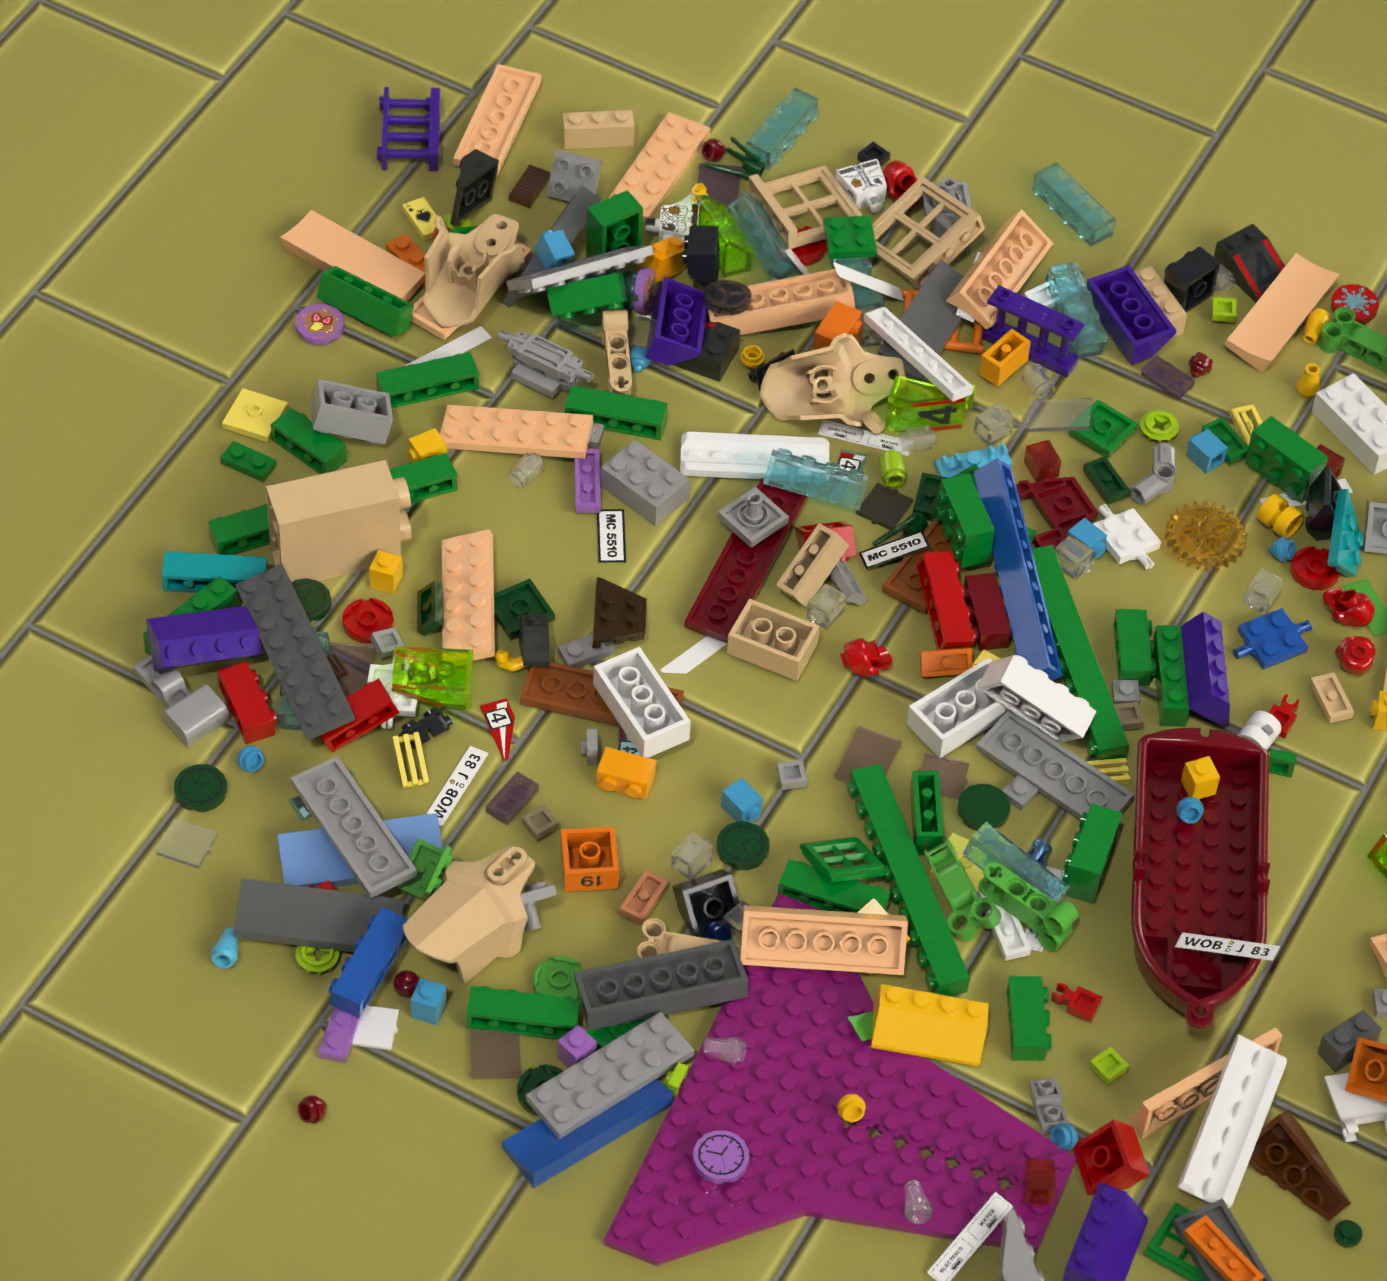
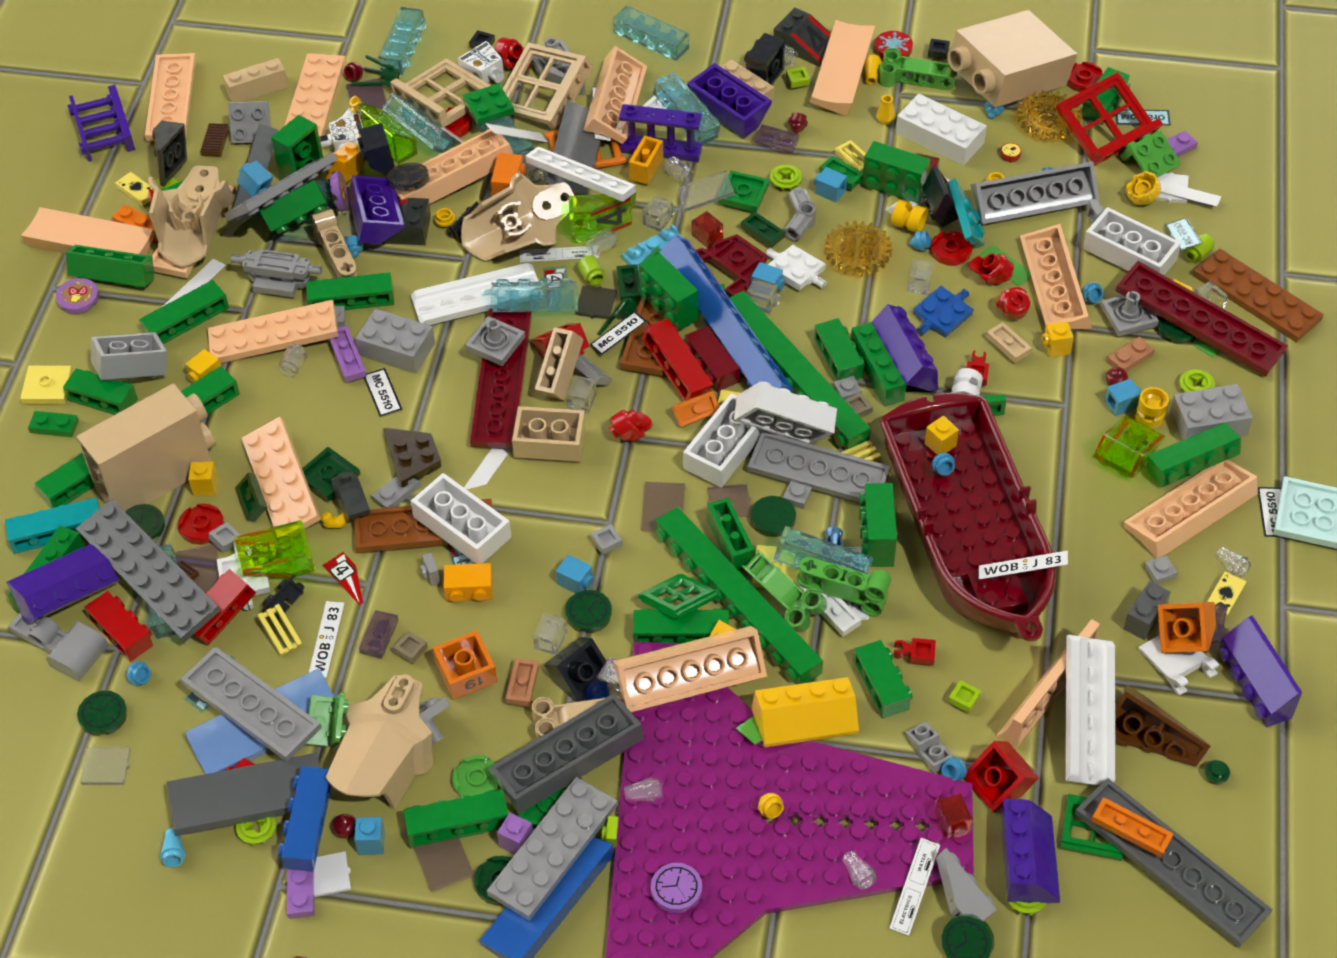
camera: 15 degrees left, 0 degrees up
tan tile [861,410,885,434] -> none

